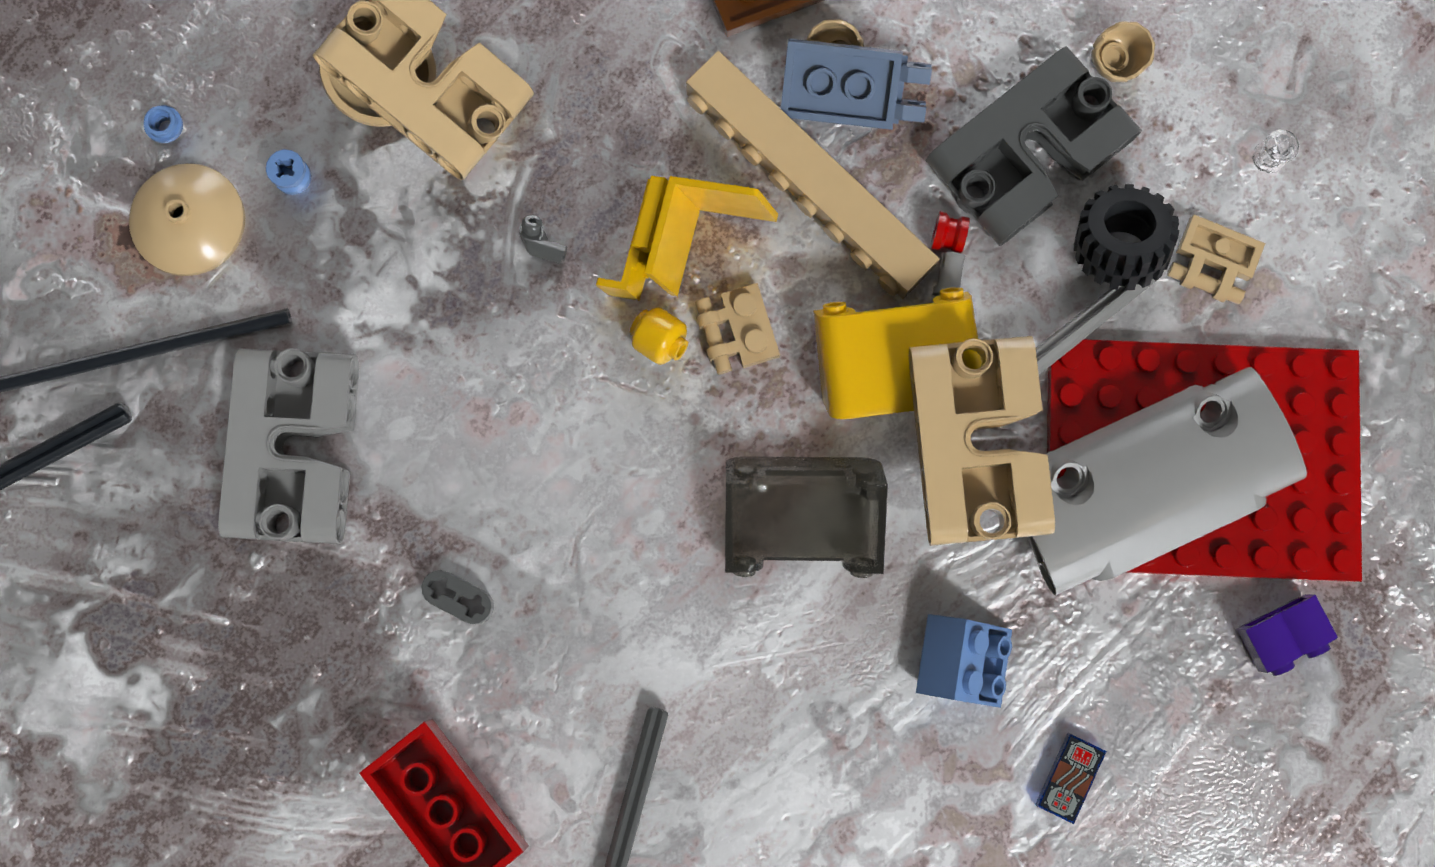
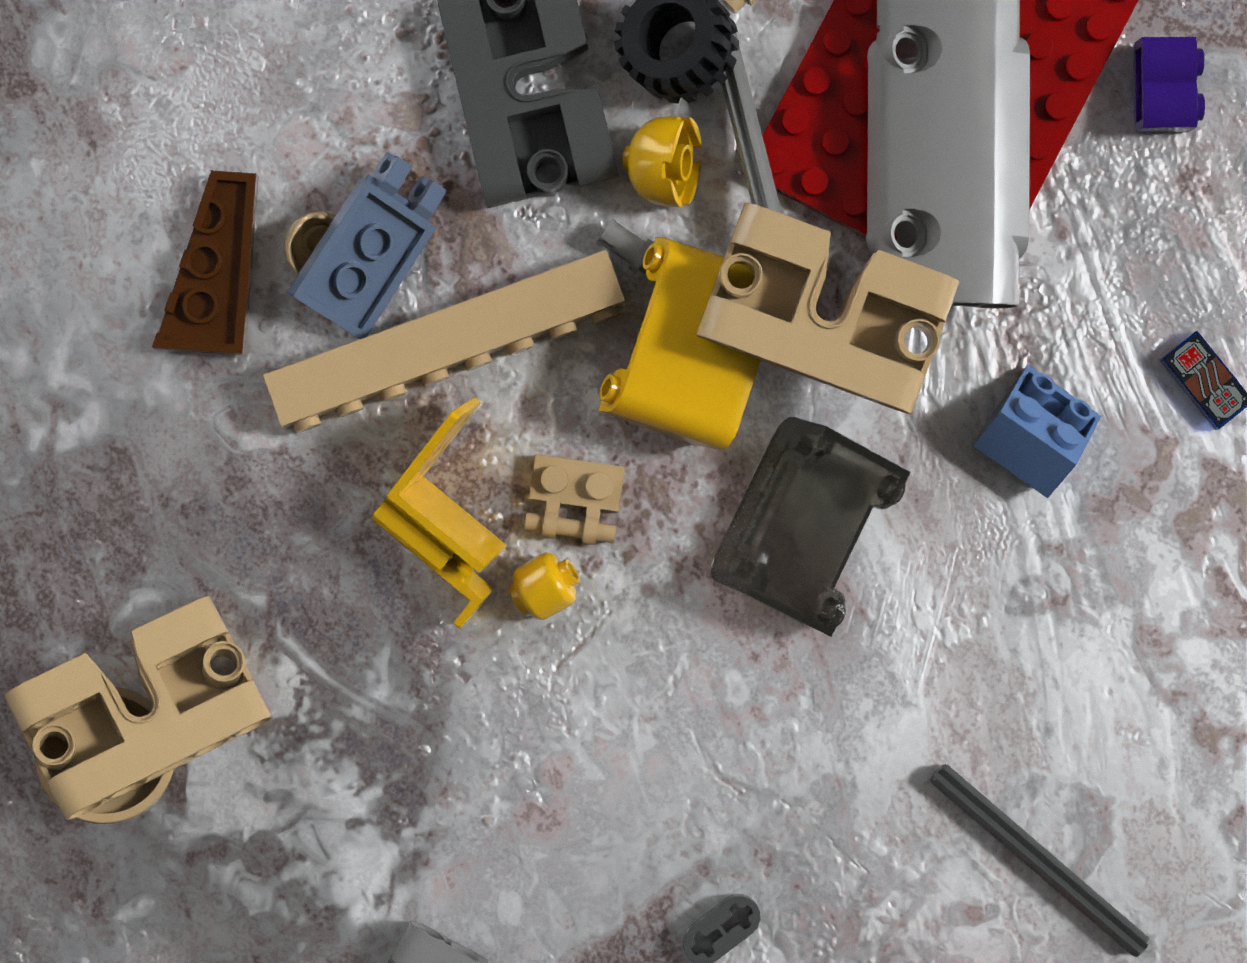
camera: 65 degrees left, 5 degrees up
medium blue wheel [266,149,312,195] -> none
dark grey arm [519,215,567,264] -> none
red wheel [930,211,970,254] -> none
none -> yellow cylinder [622,116,702,208]

